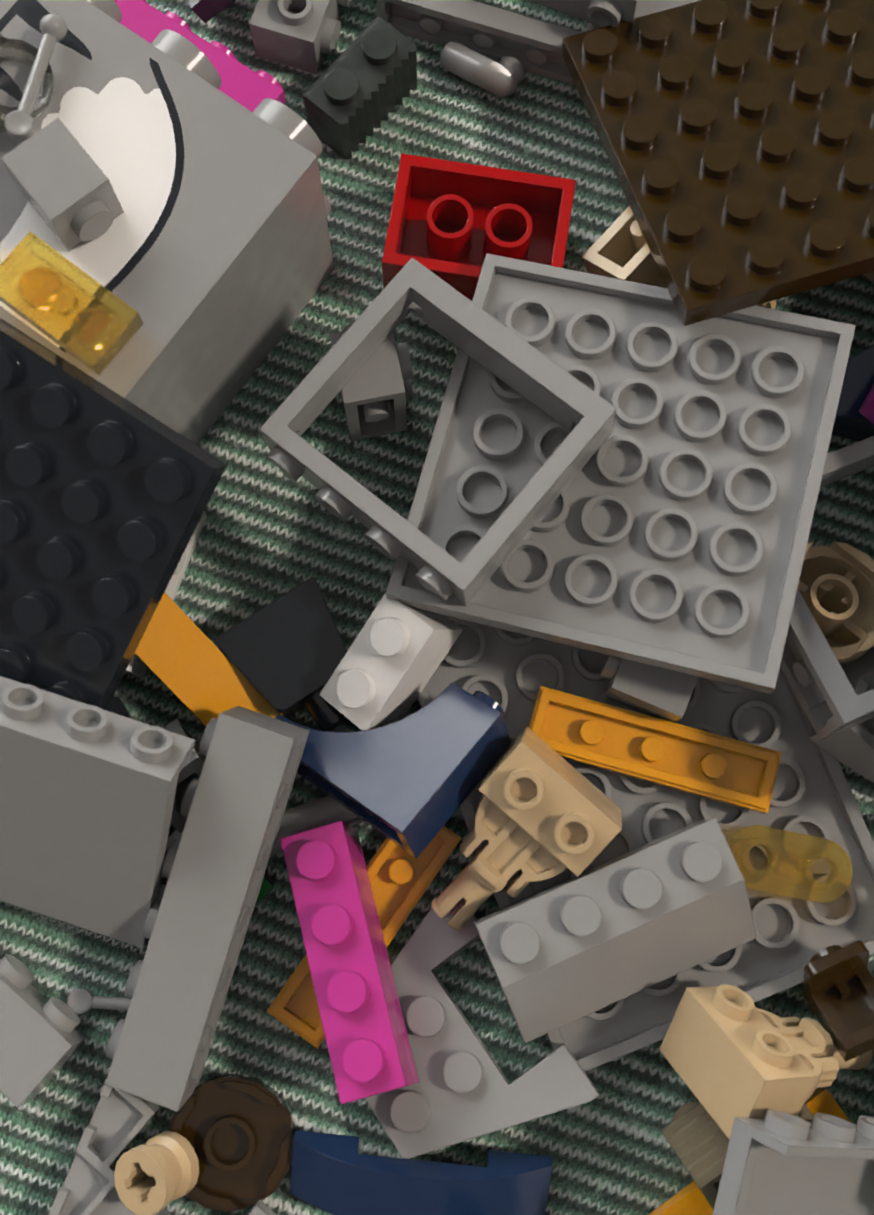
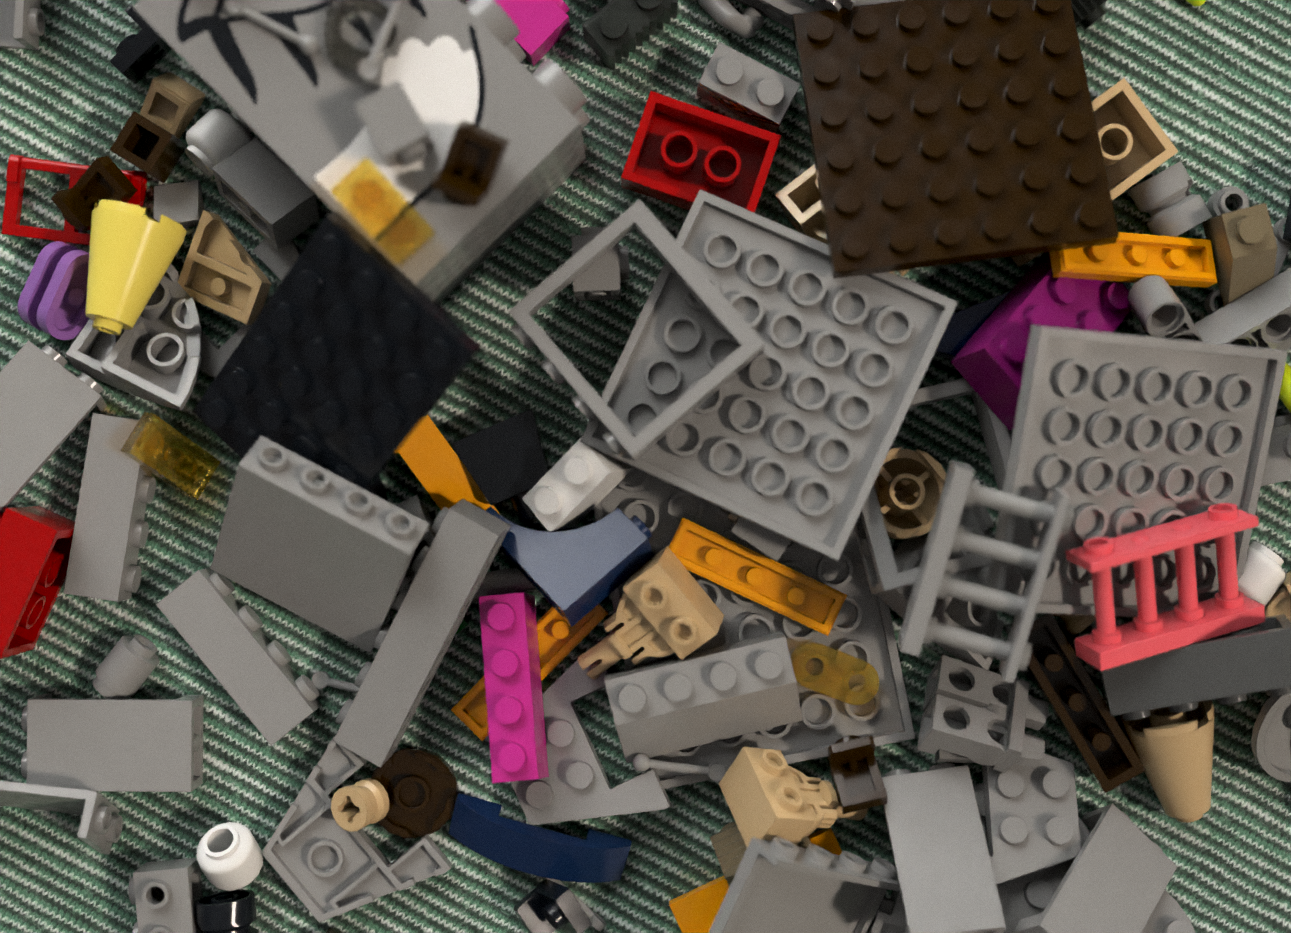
camera: 15 degrees right, 10 degrees up
none -> dark brown bracket [431,120,509,207]
none -> light grey hinge [633,754,726,782]
none -> light grey brick [696,42,800,133]

